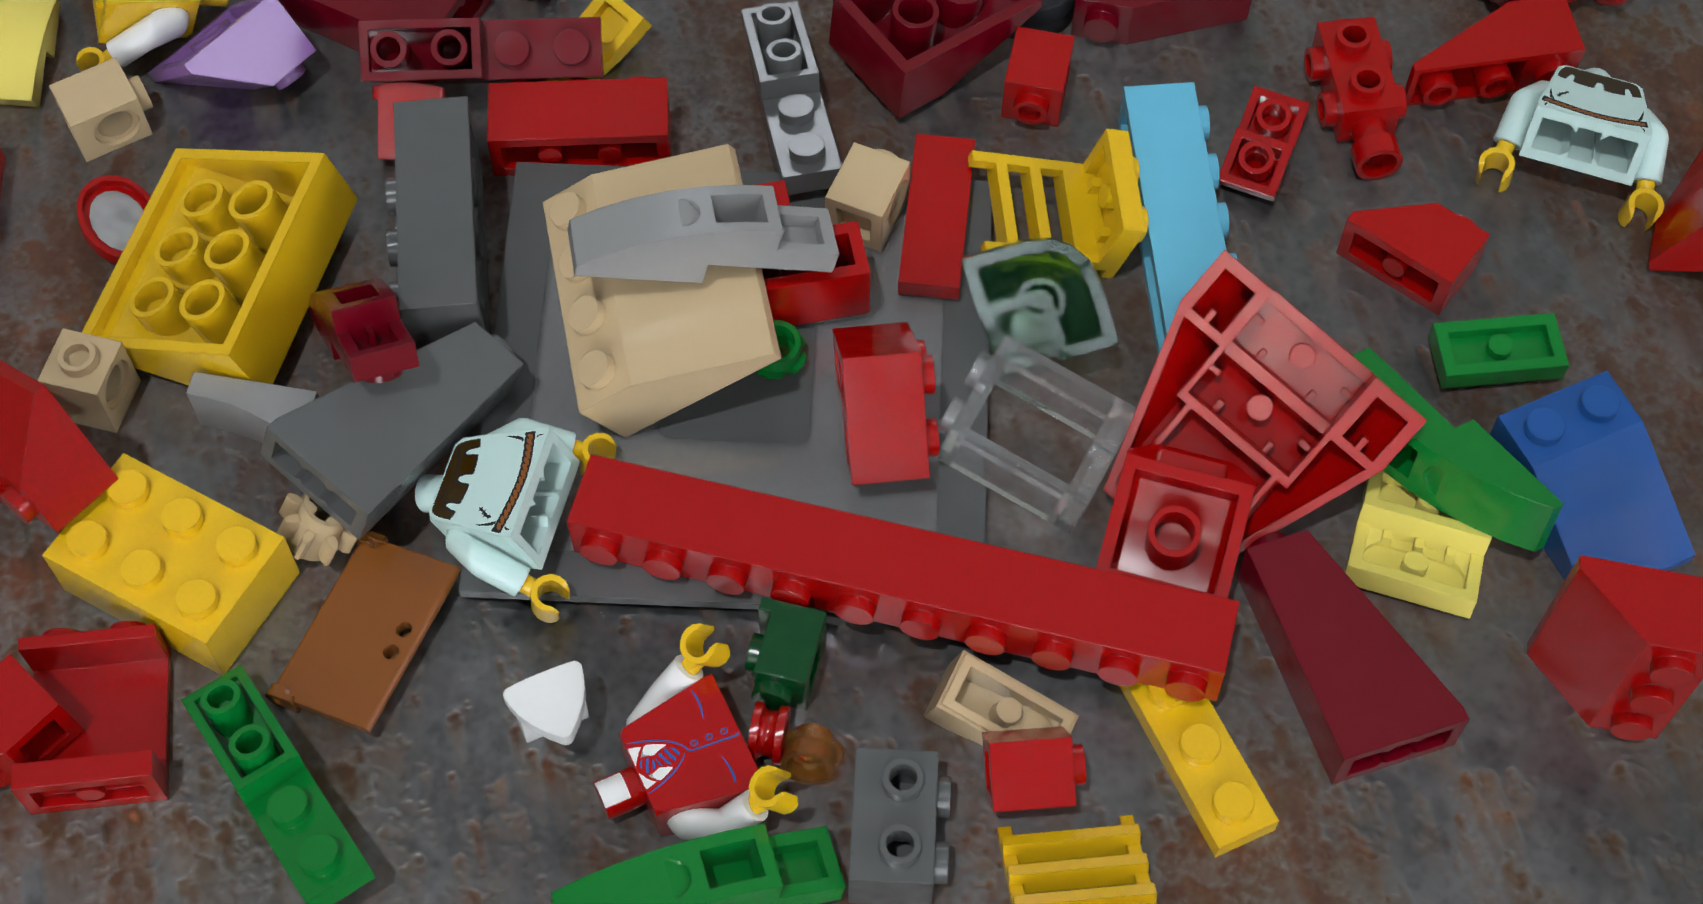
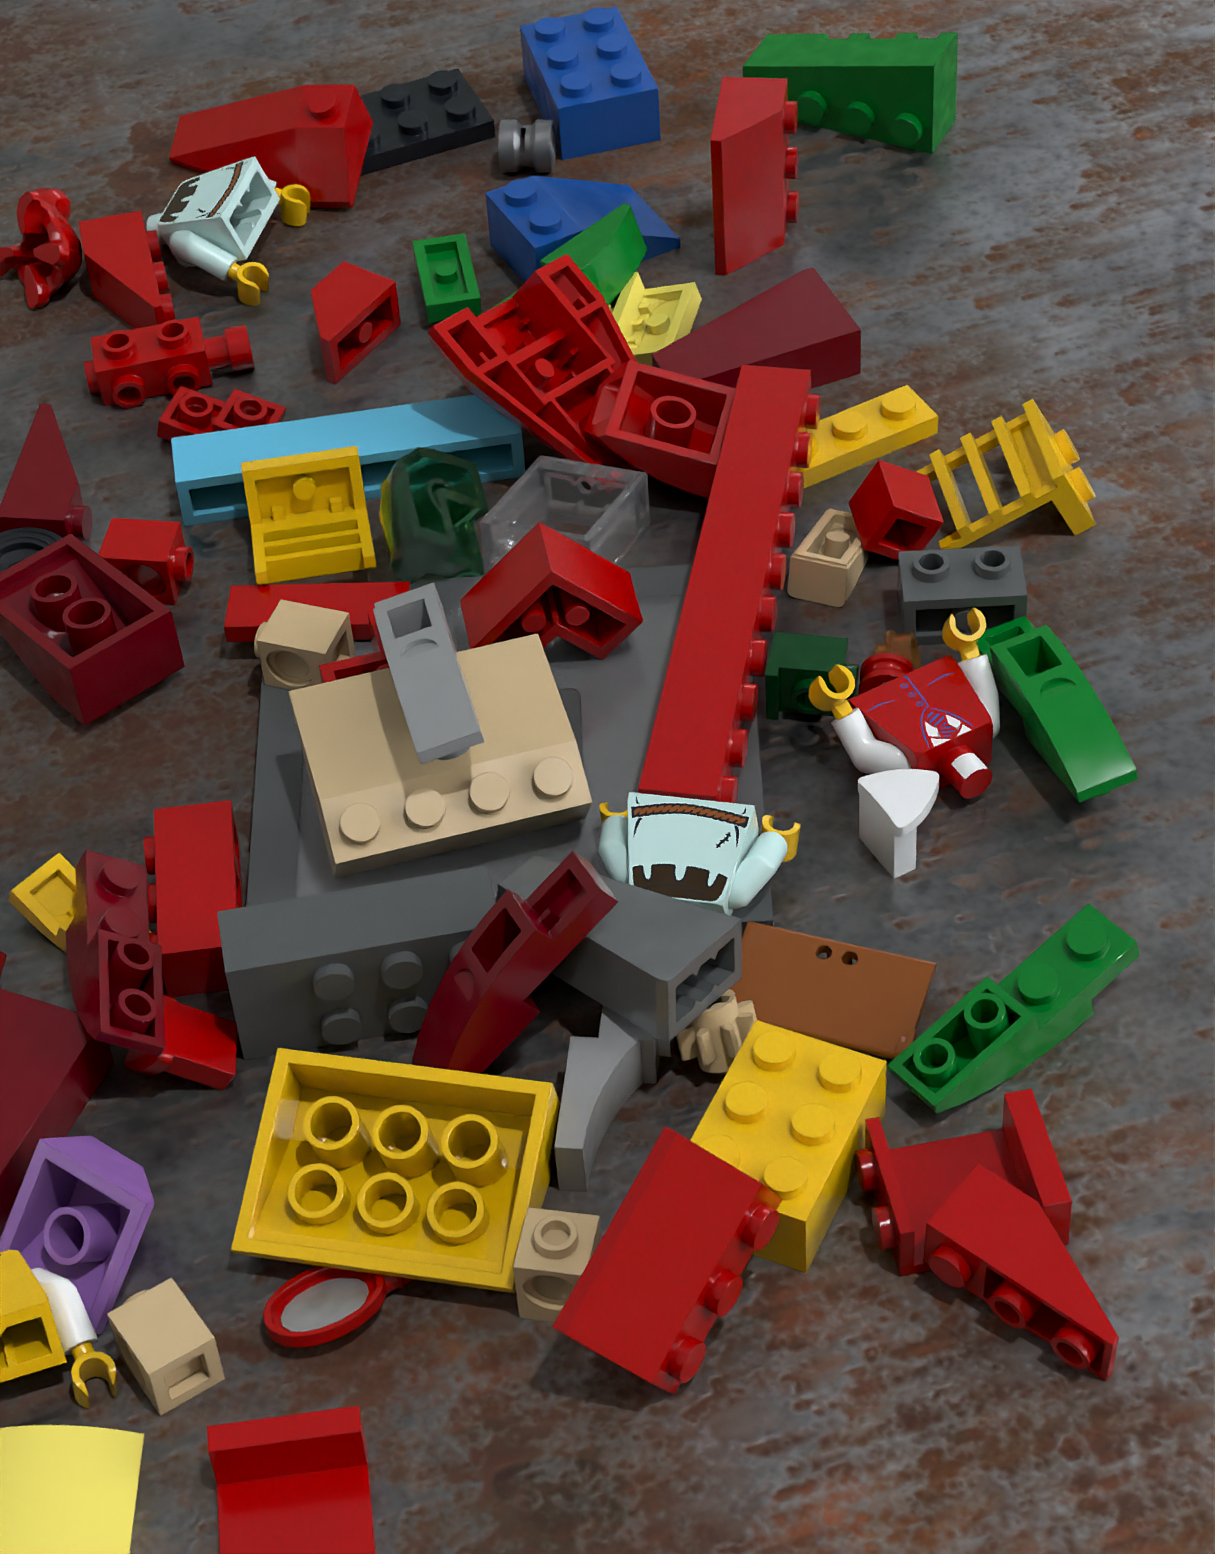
camera: 90 degrees left, 15 degrees down
dark grey slope [741,1,842,195] -> none

